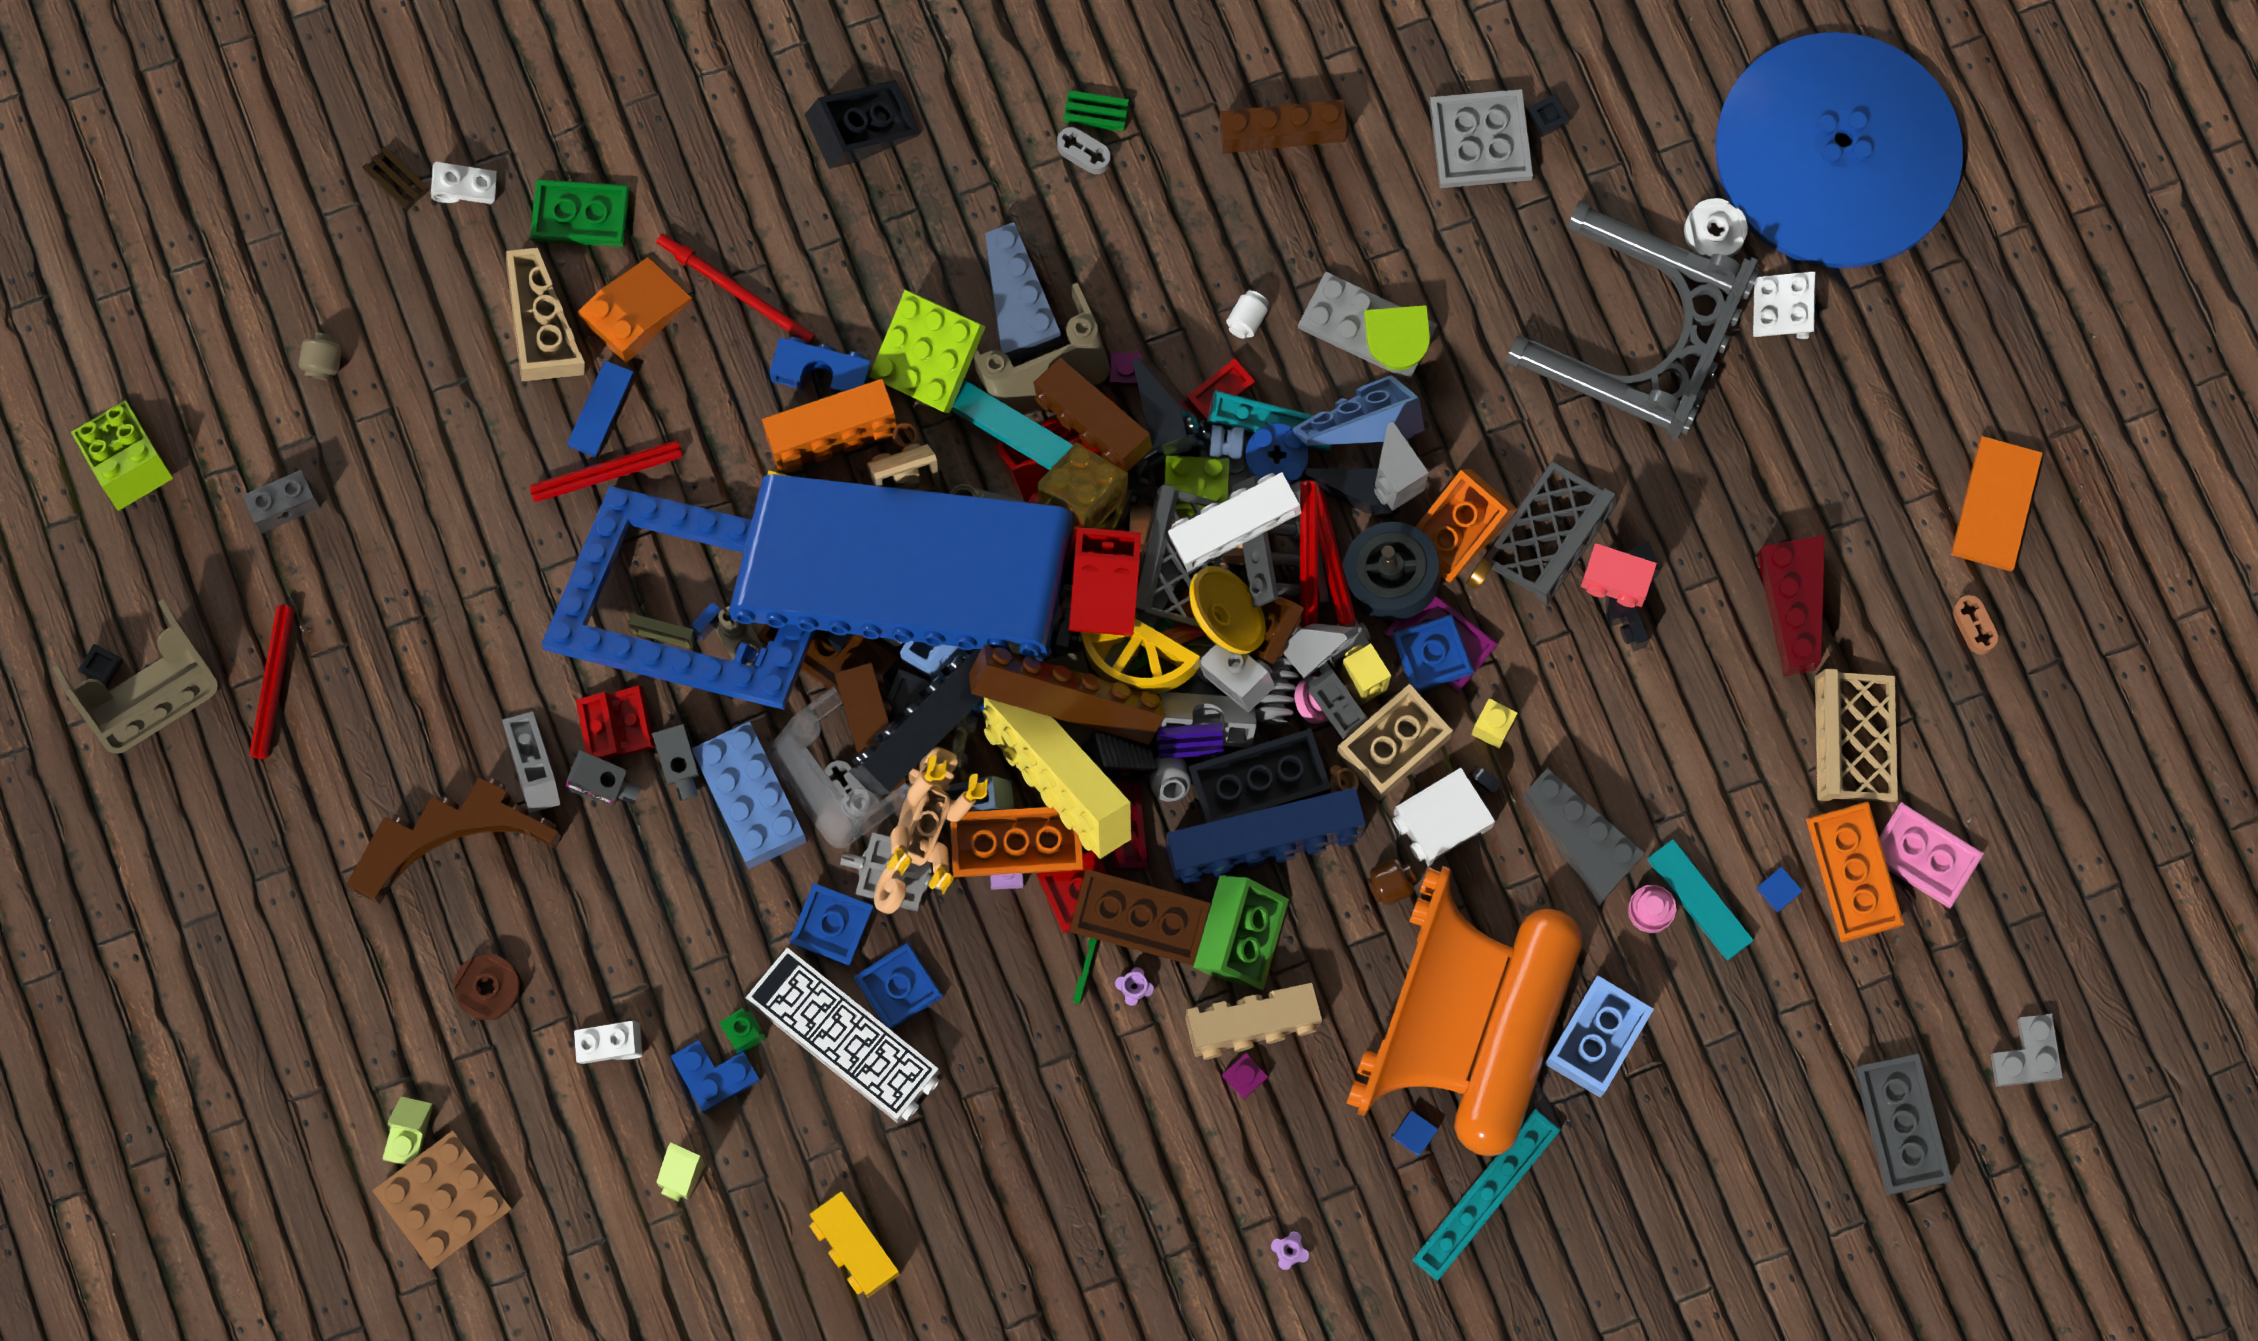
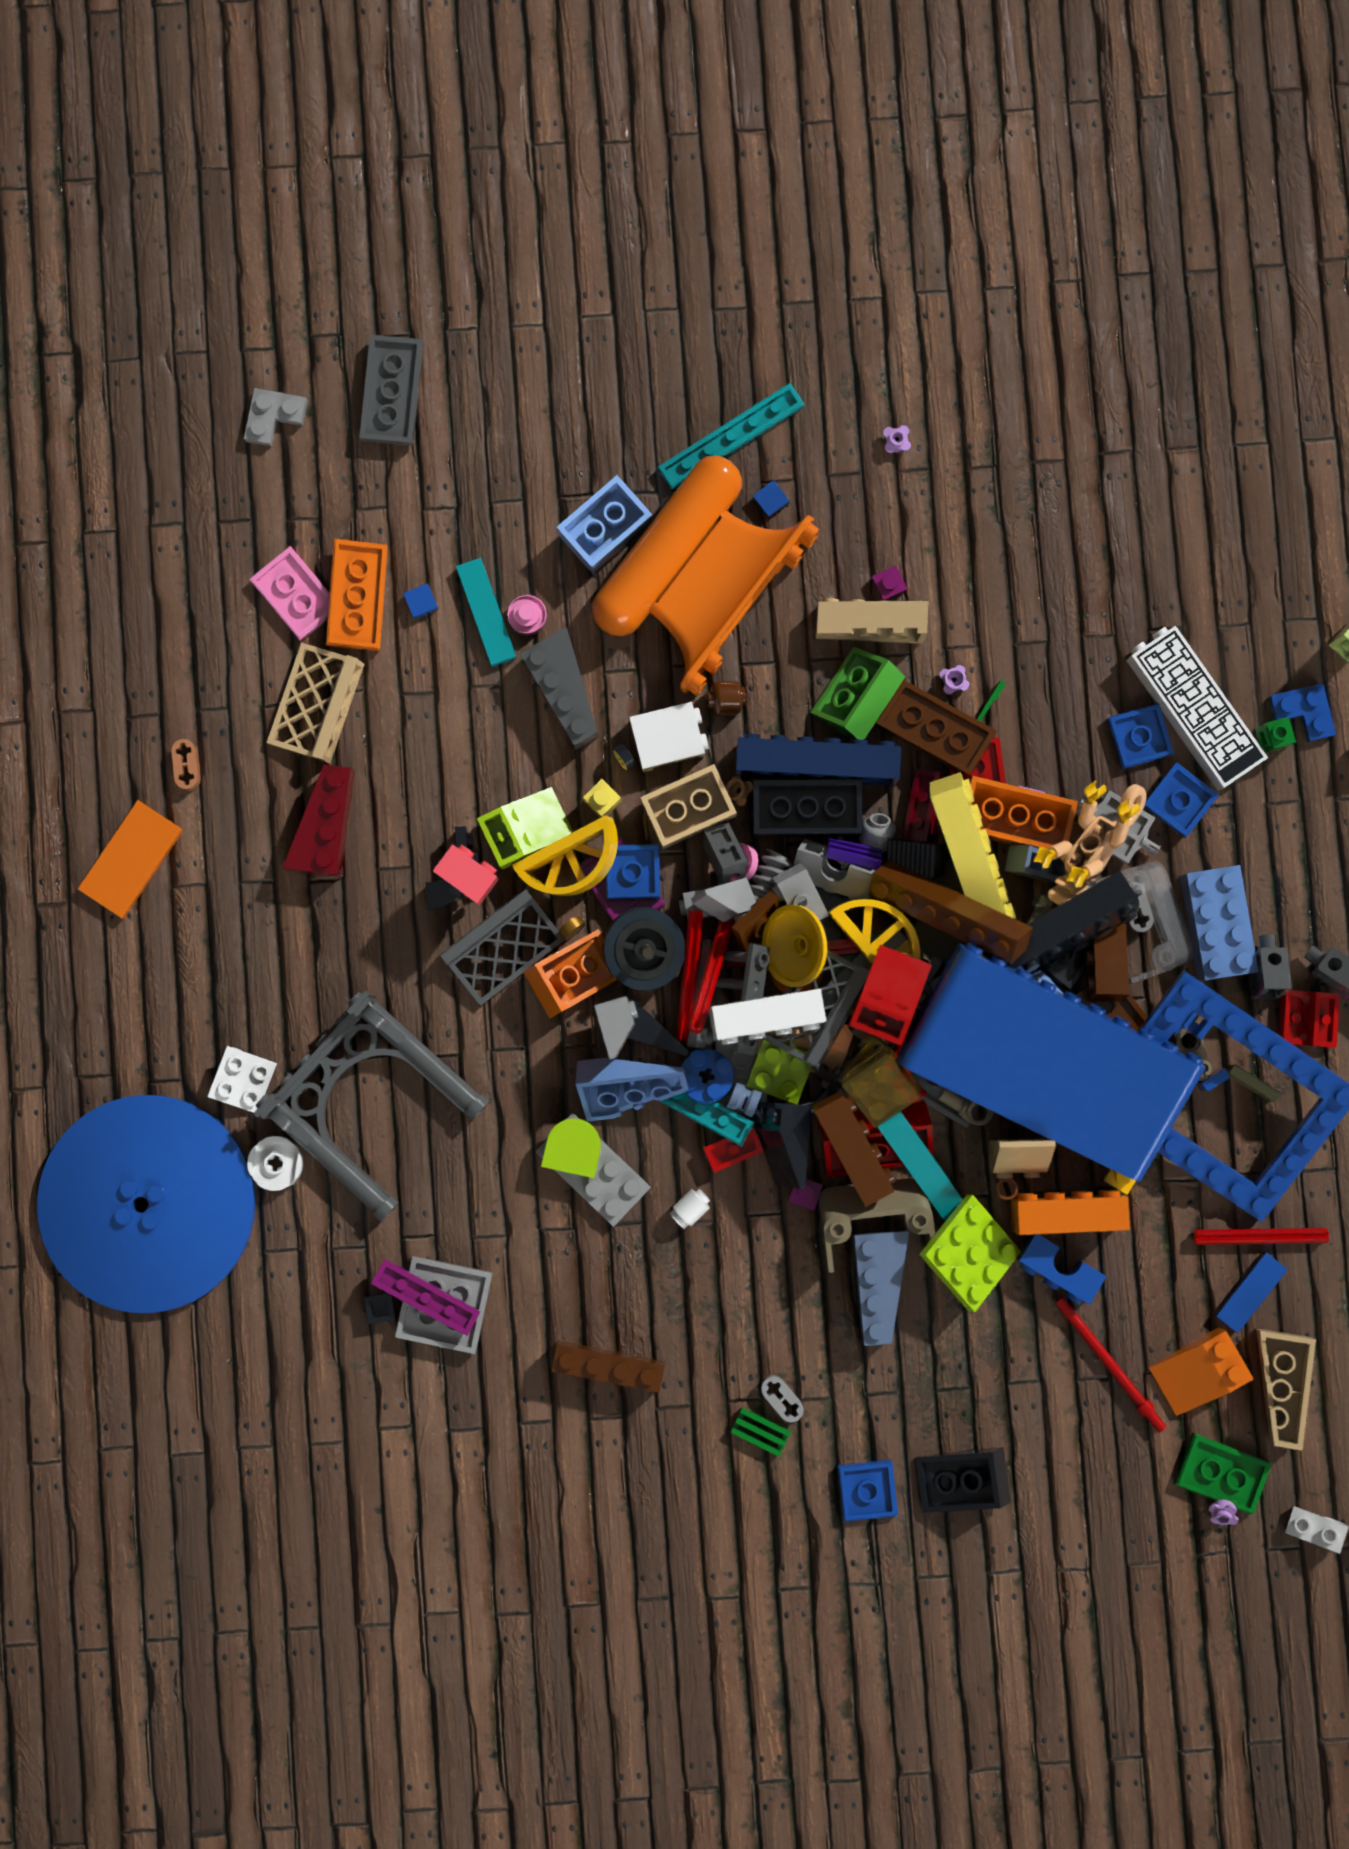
camera: 160 degrees left, 10 degrees up
yellow brick [809,1191,900,1298] -> none
light yellow brick [1340,643,1391,706] -> none
none -> magenta plate [371,1258,481,1336]
none -> slope [477,787,573,870]
none -> yellow window [512,815,618,896]
none -> blue tile [837,1459,898,1522]
none -> lavender plate [1209,1499,1238,1525]

